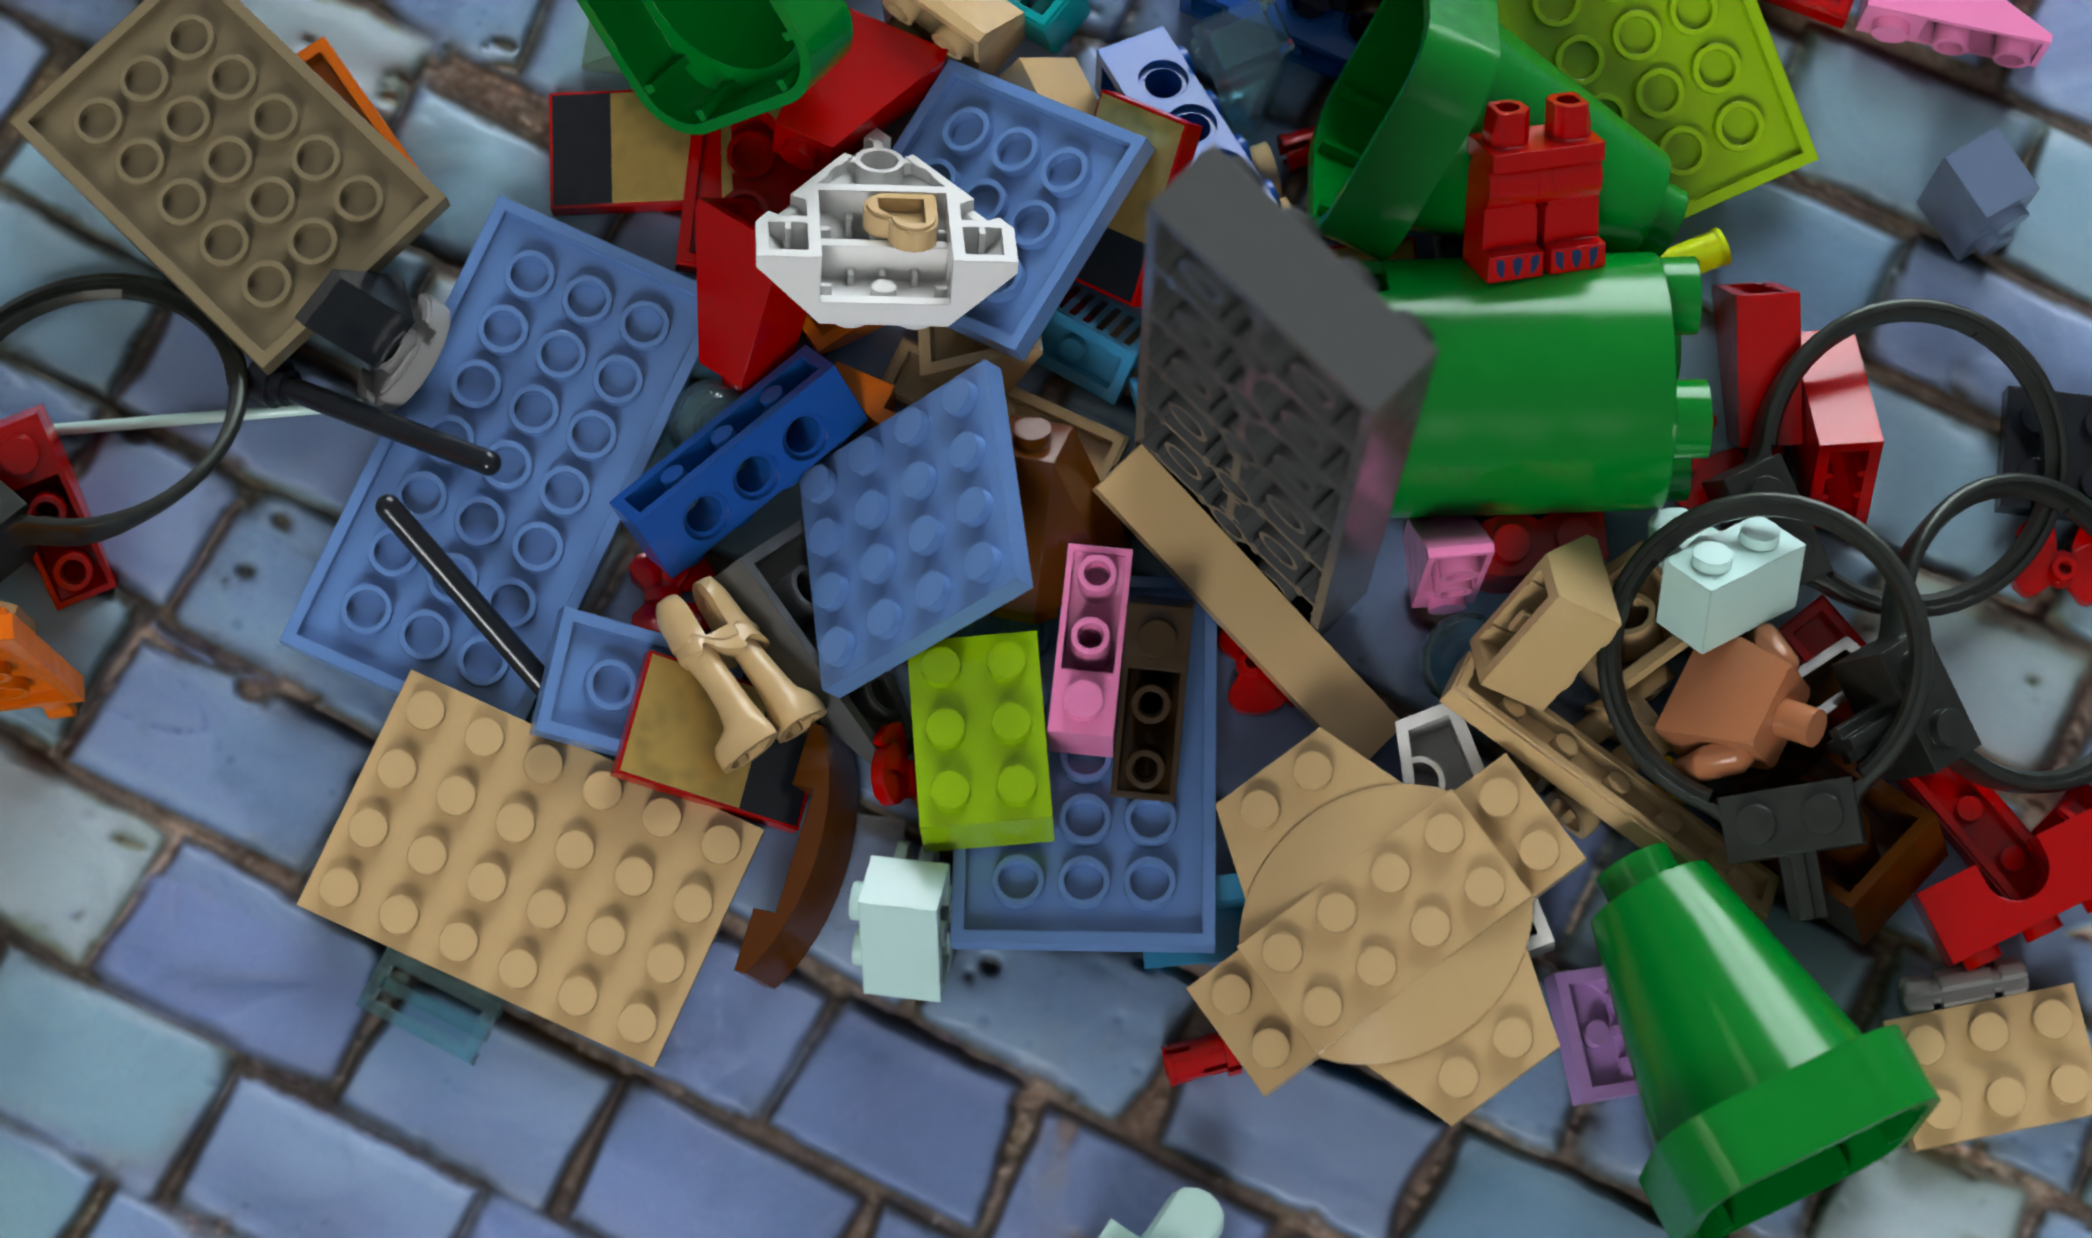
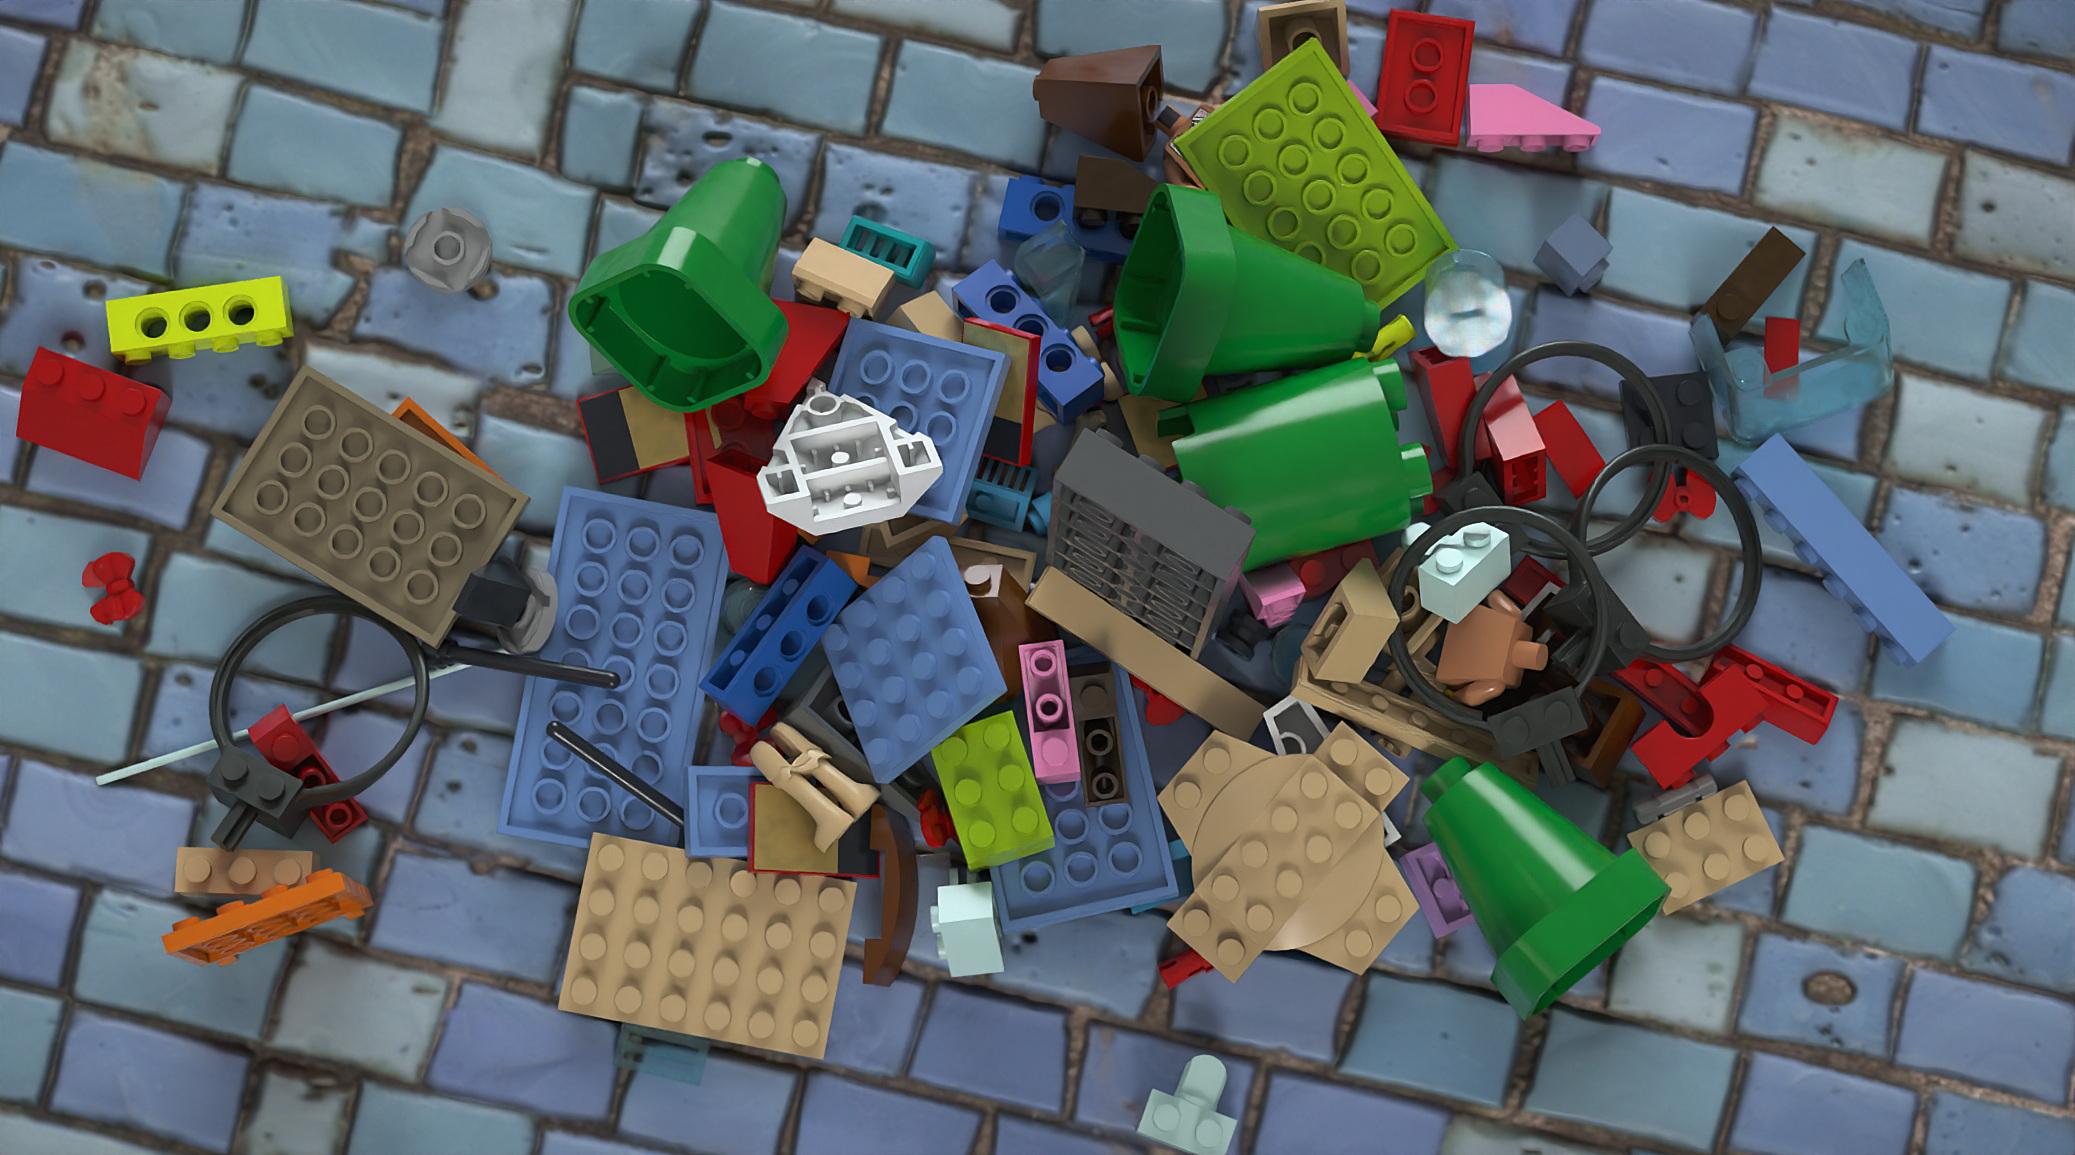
camera: 20 degrees left, 5 degrees up
tan tile [862,193,938,253] -> none
red hips [1462,91,1606,283] -> none
none -> black wheel [1214,608,1270,662]
none -> clear light blue cylinder [1422,249,1511,357]
none -> red slope [1532,399,1606,500]

